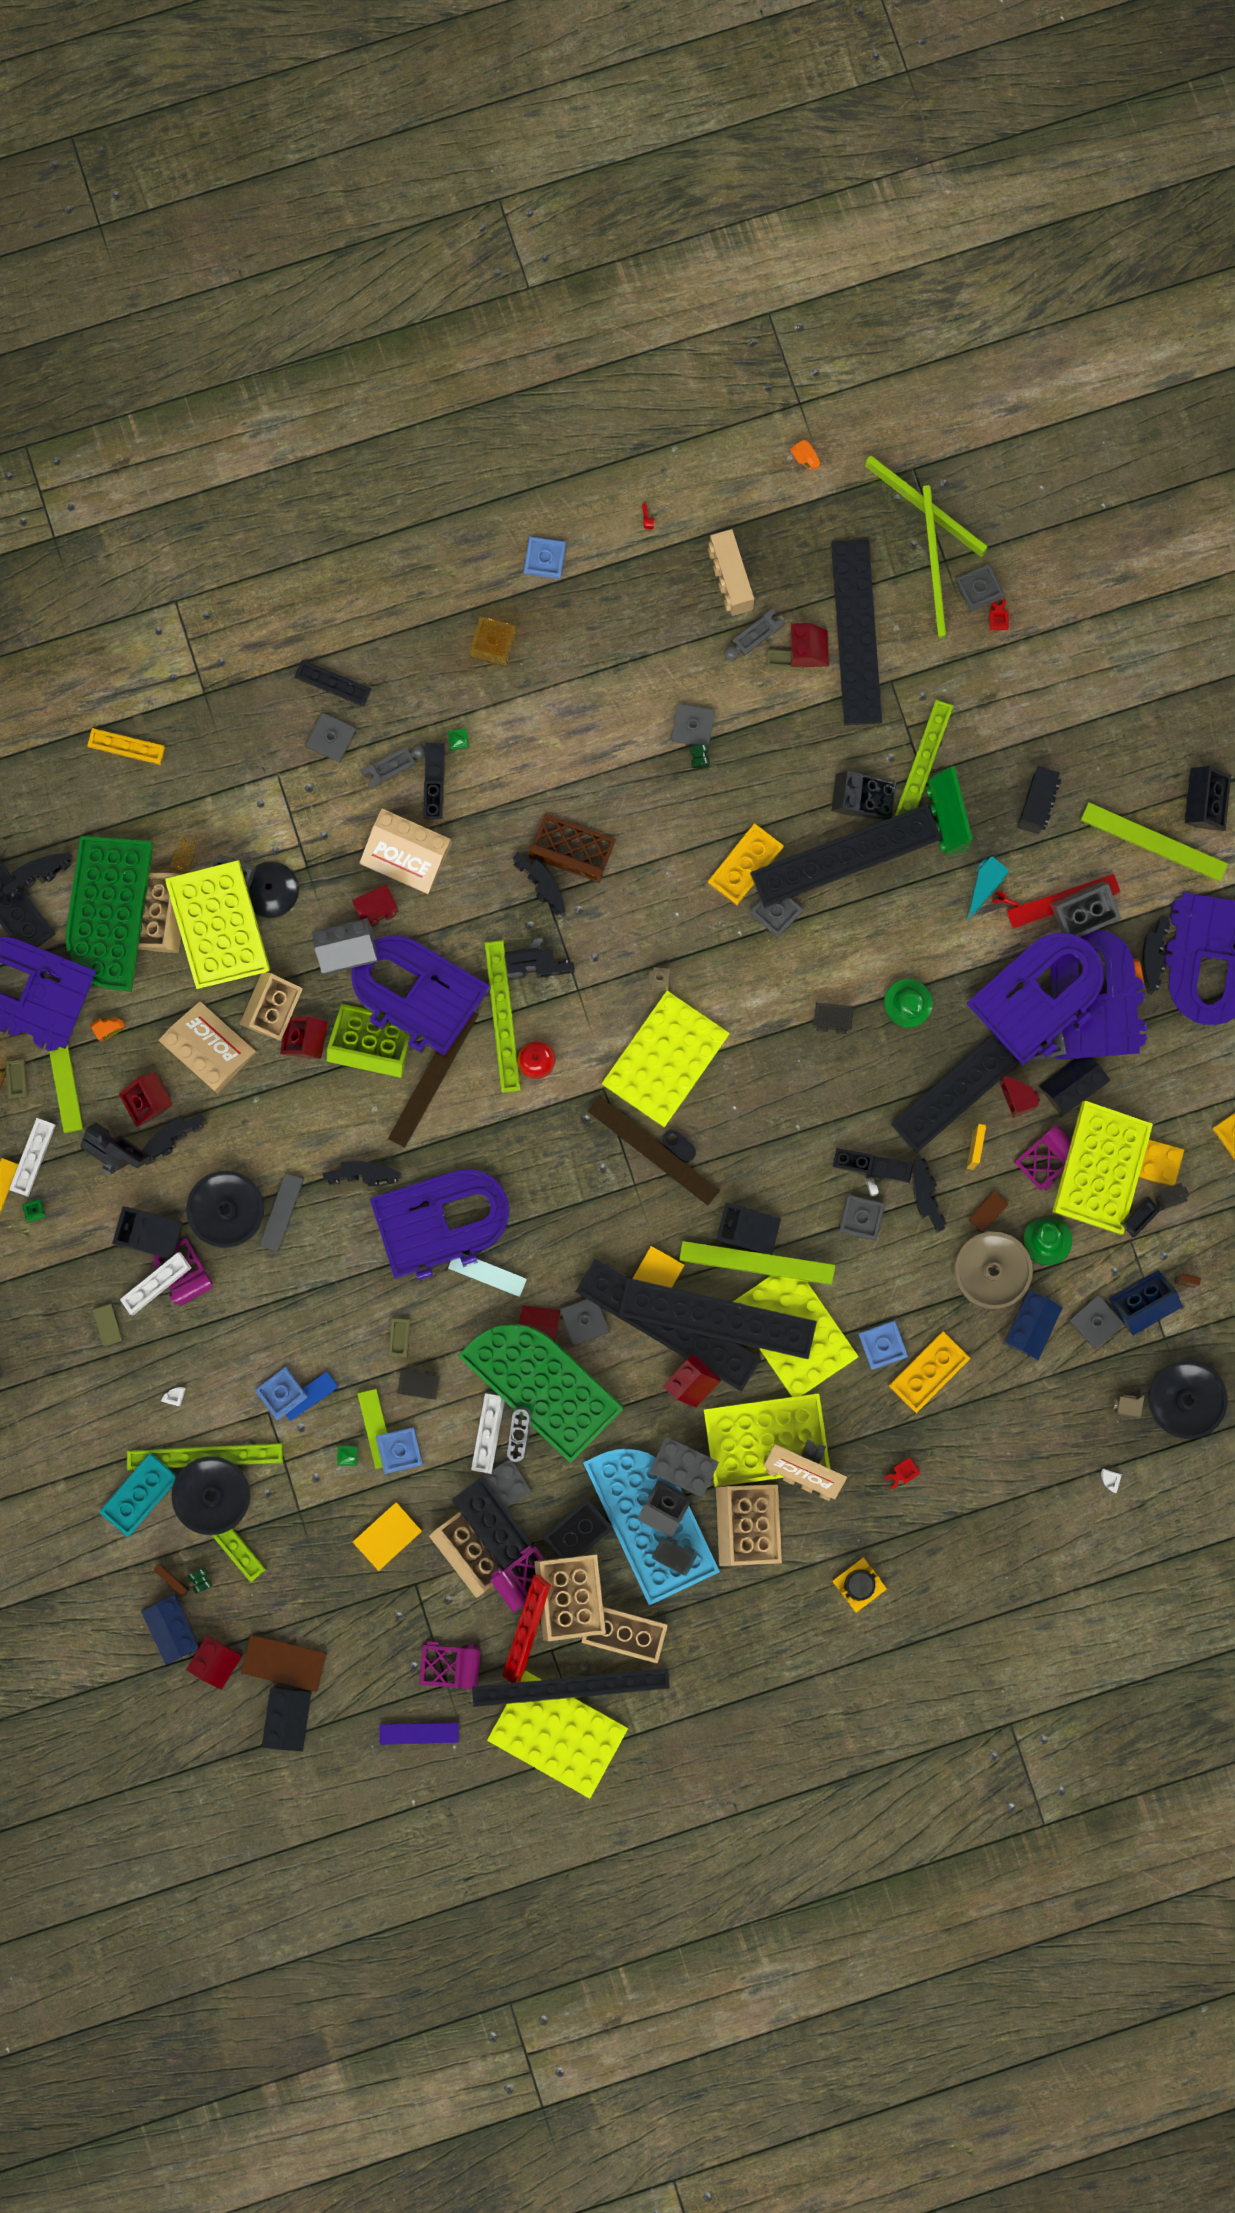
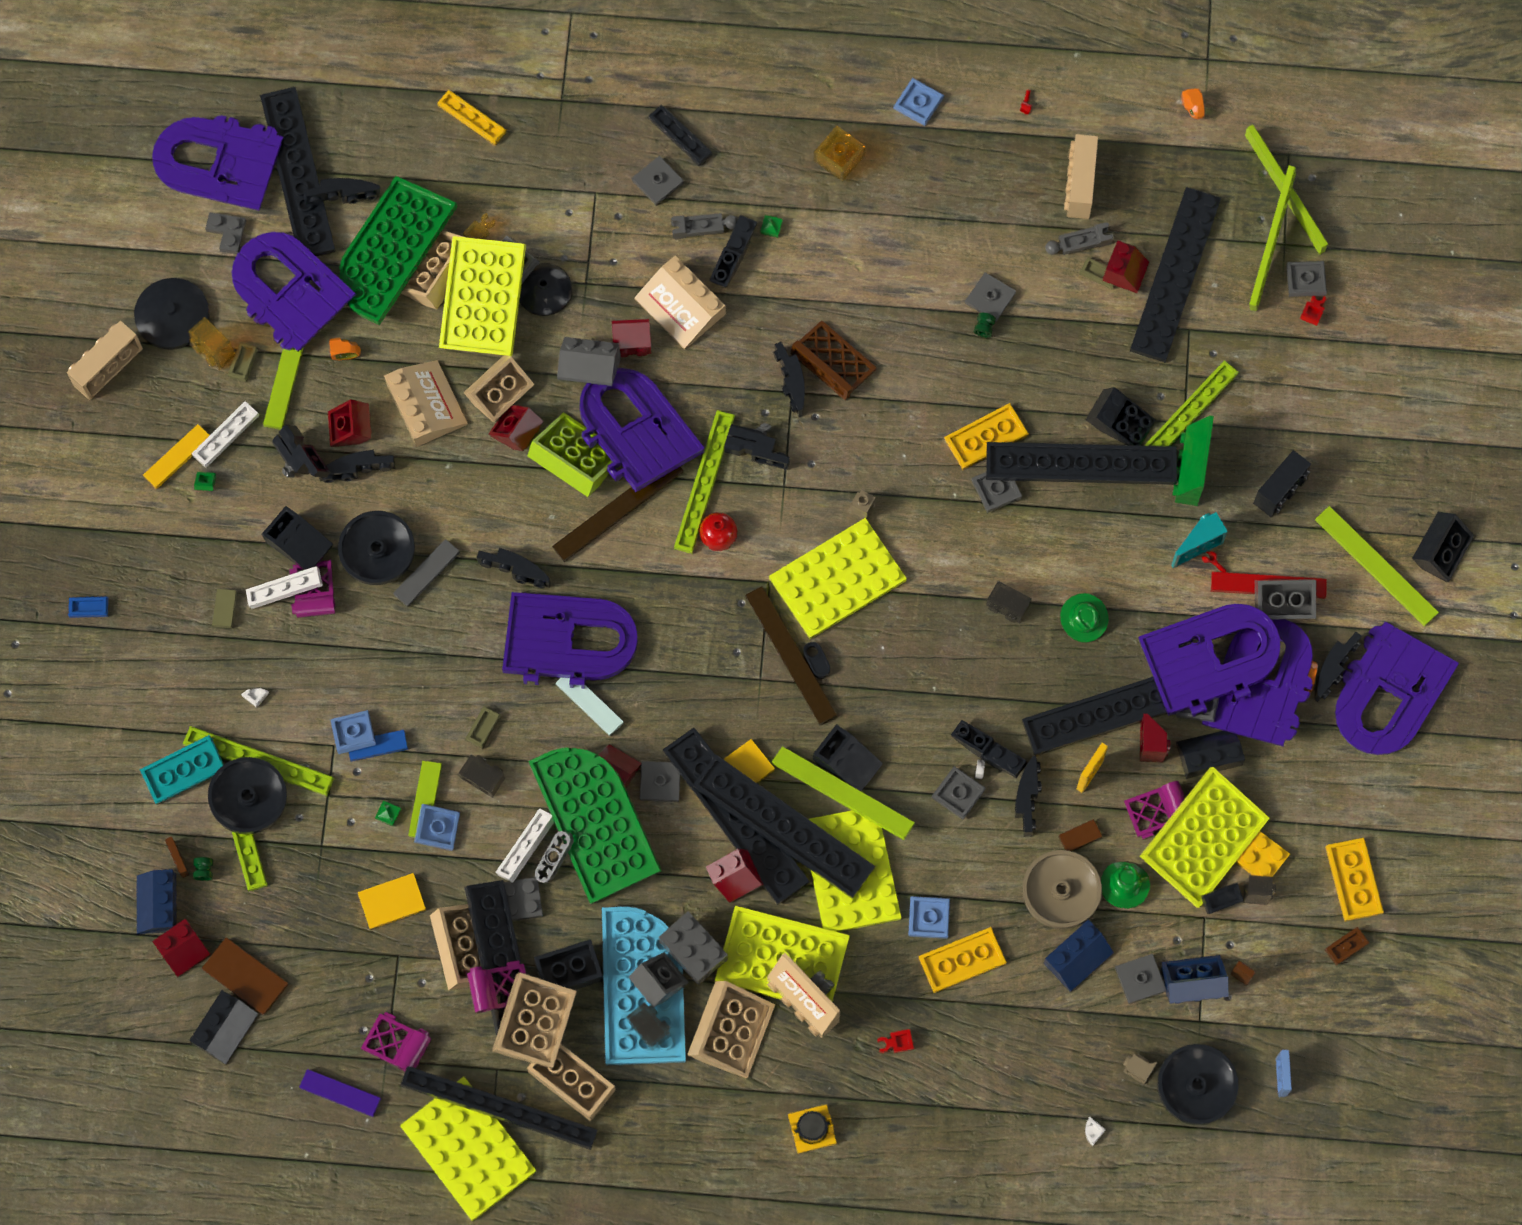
camera: 20 degrees right, 10 degrees down
red tile [502,1574,551,1683] -> none

